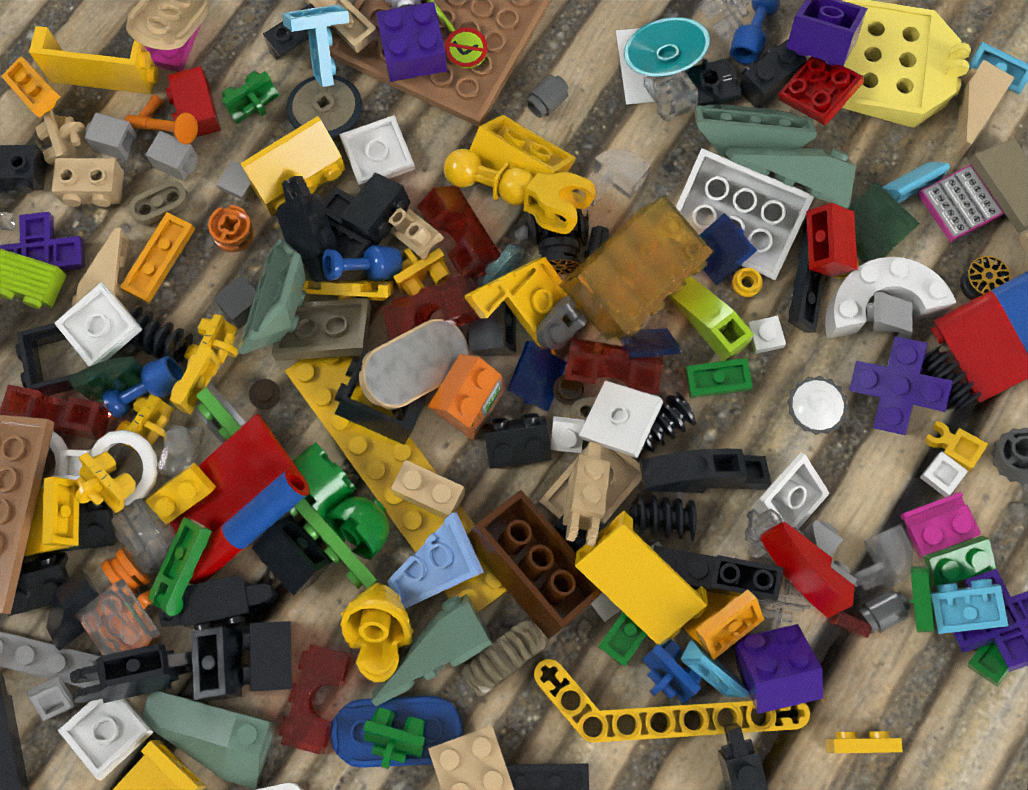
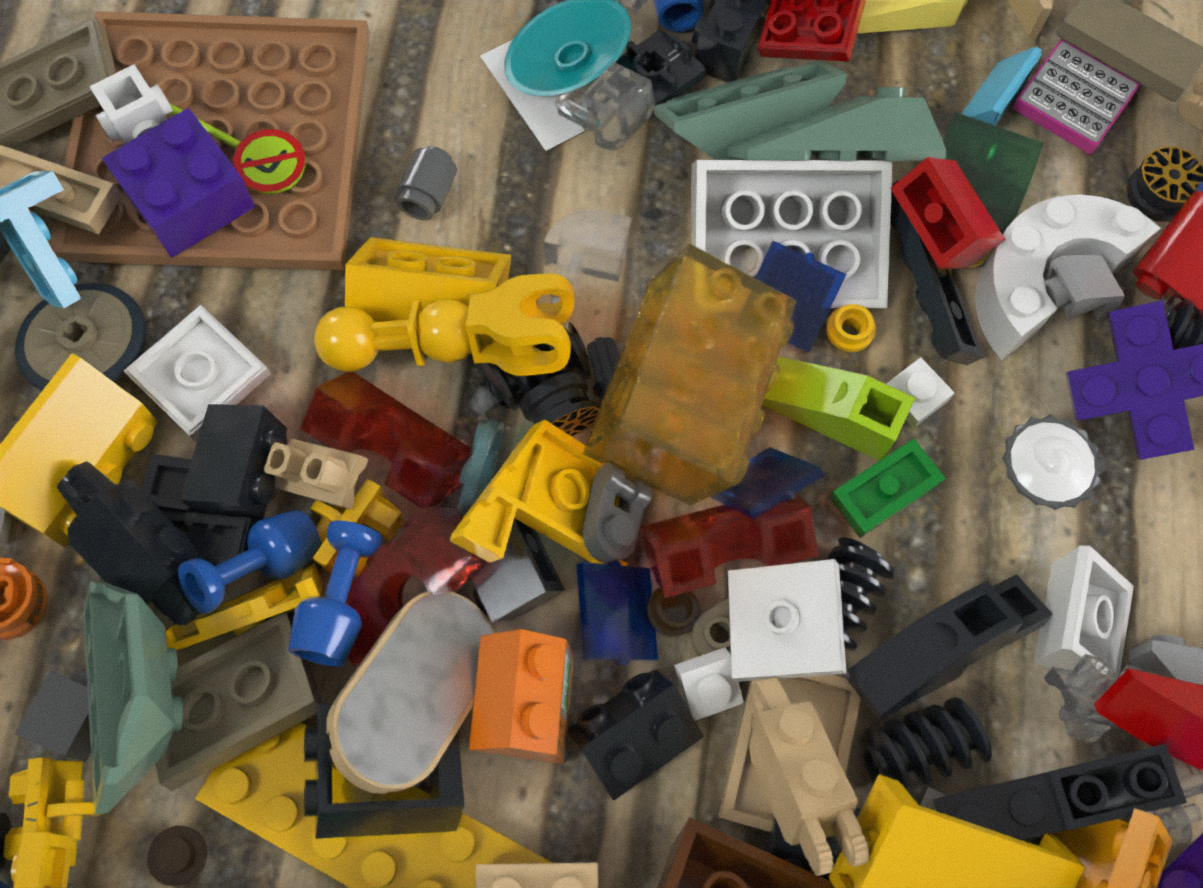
camera: 30 degrees left, 5 degrees down
none -> blue piece [288,520,383,667]

